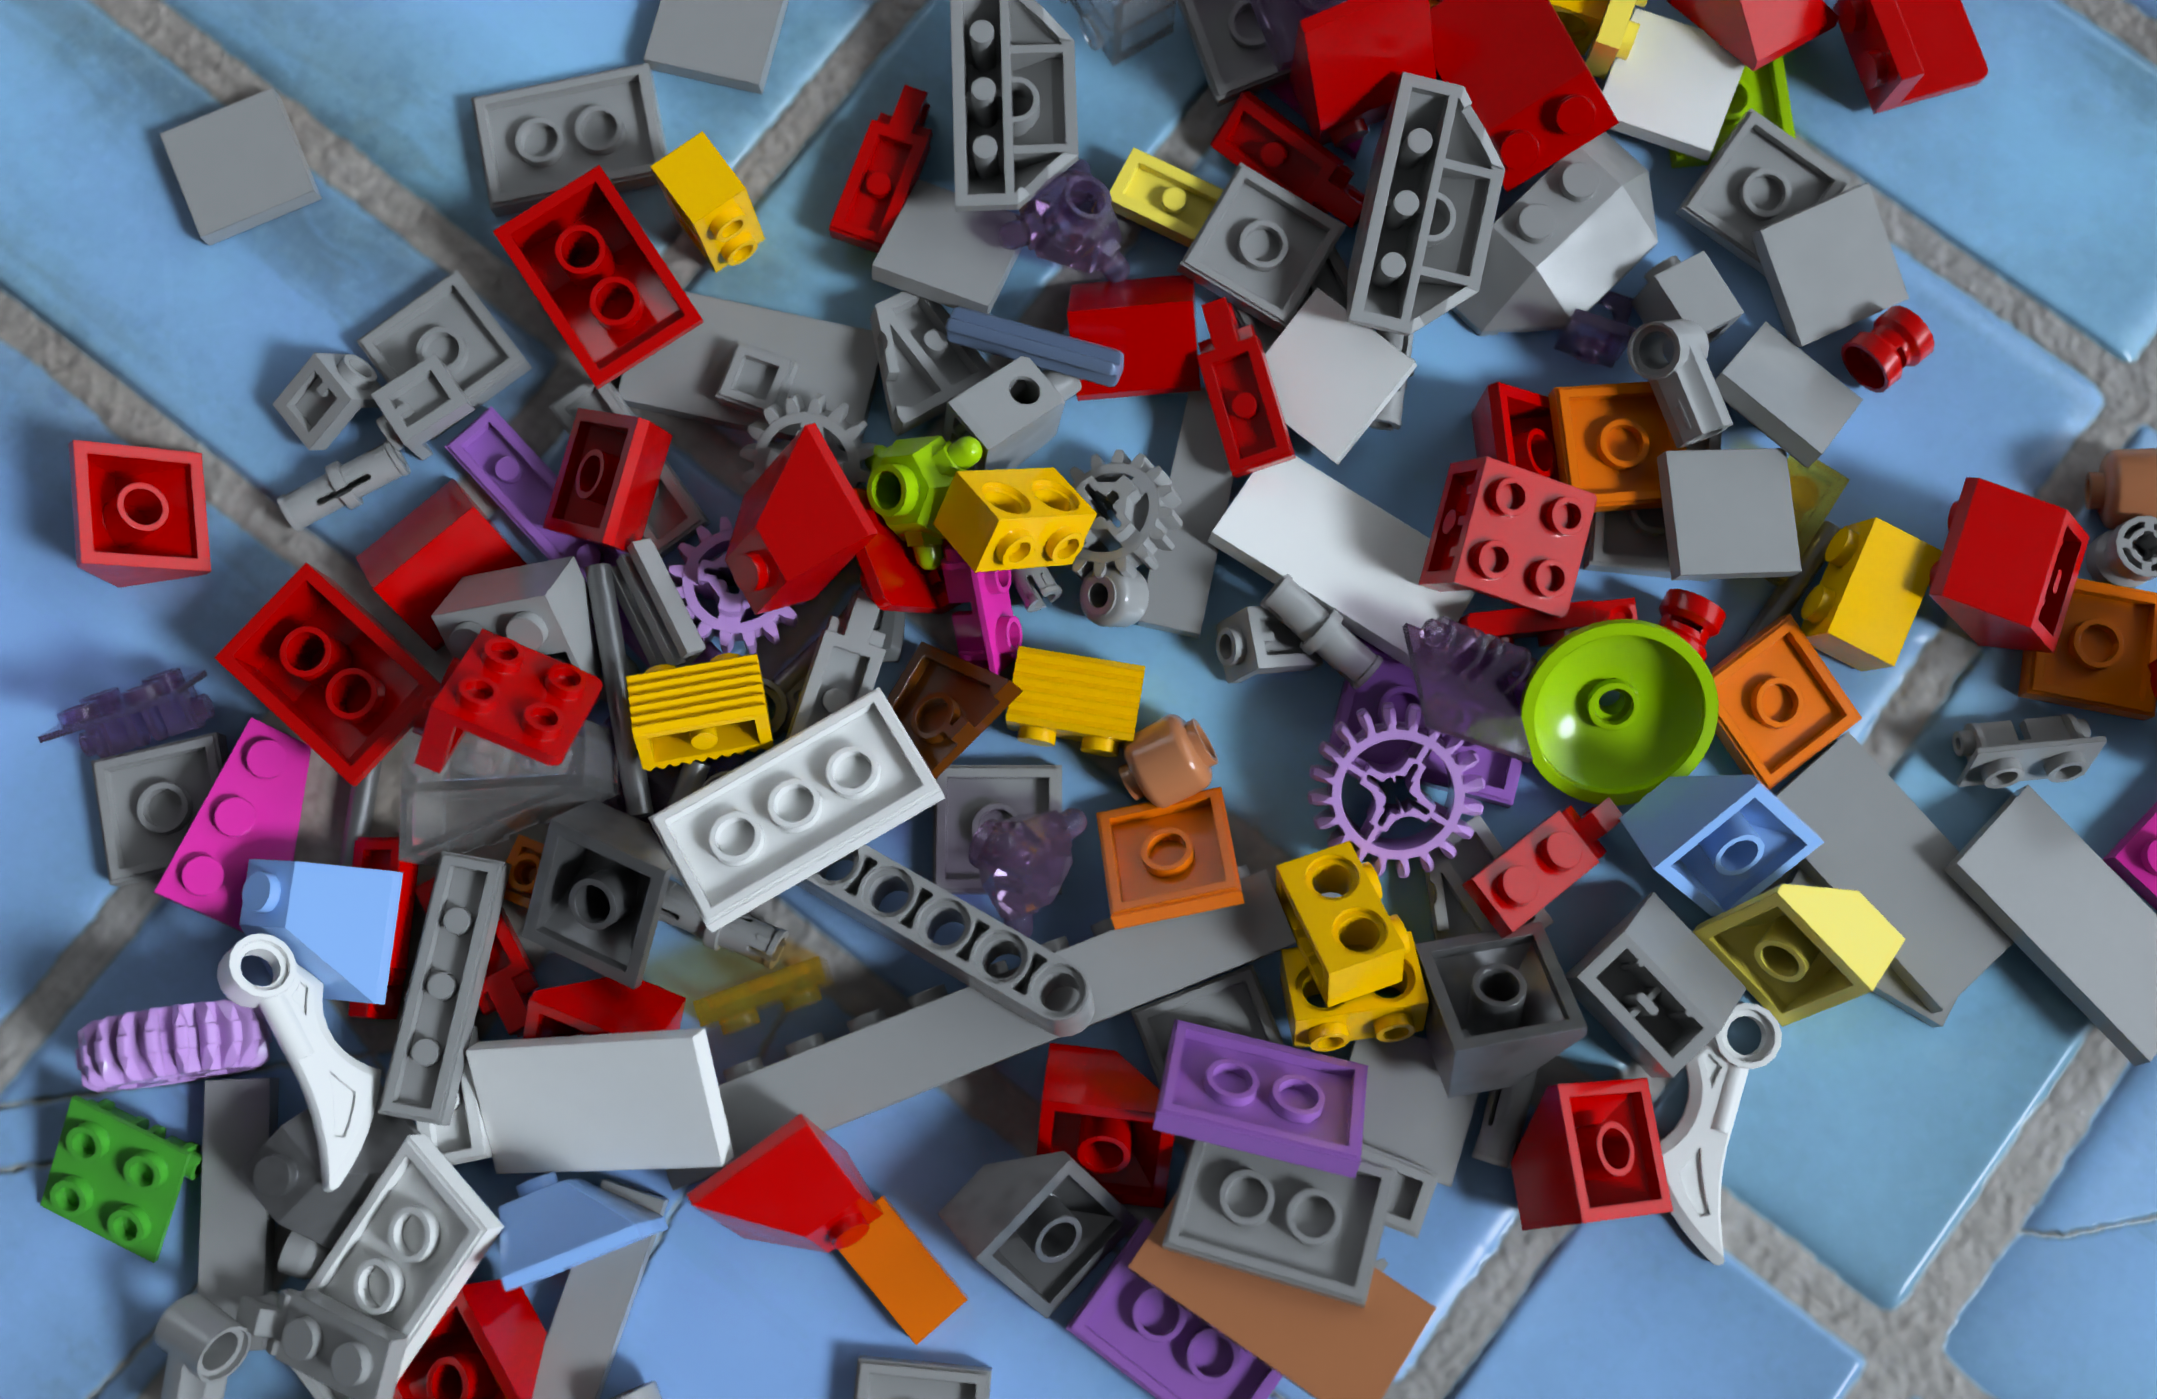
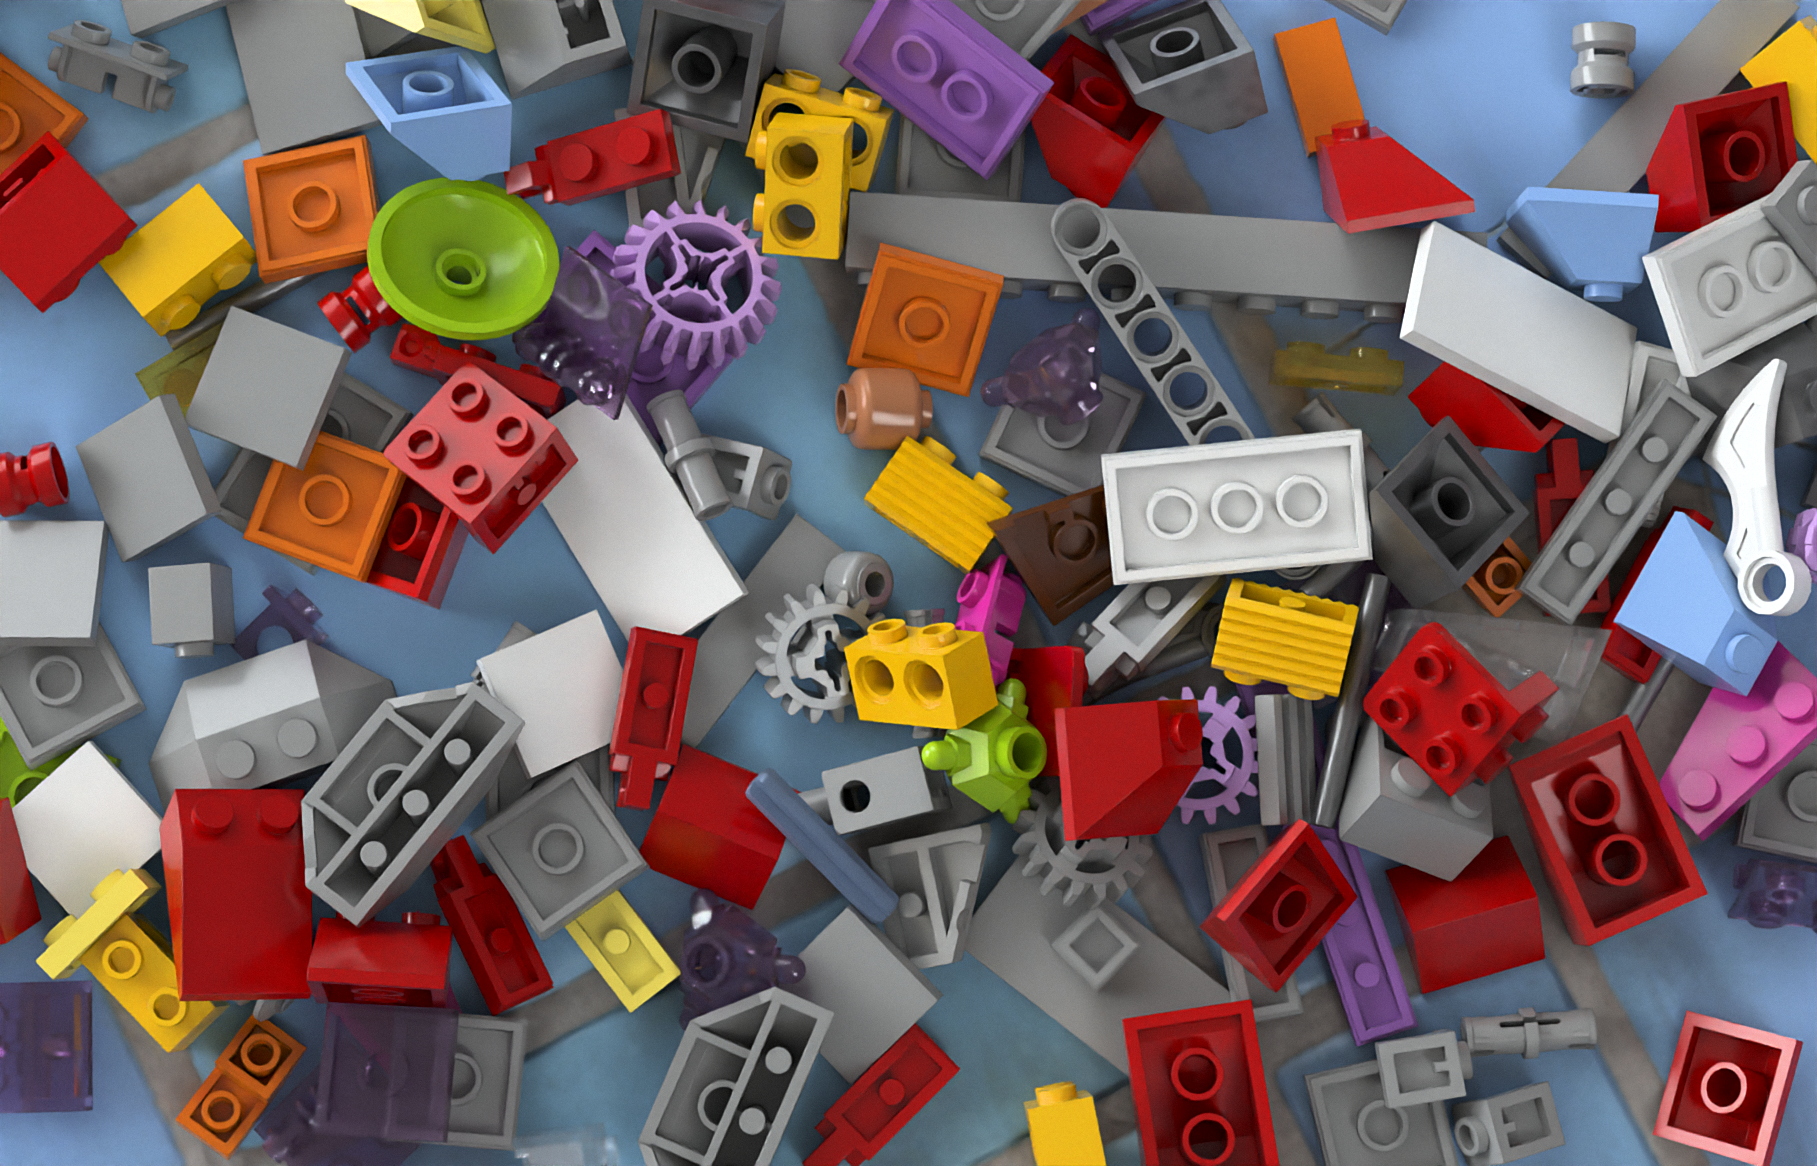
camera: 155 degrees left, 5 degrees up
light grey piece [1627,319,1733,448] -> none

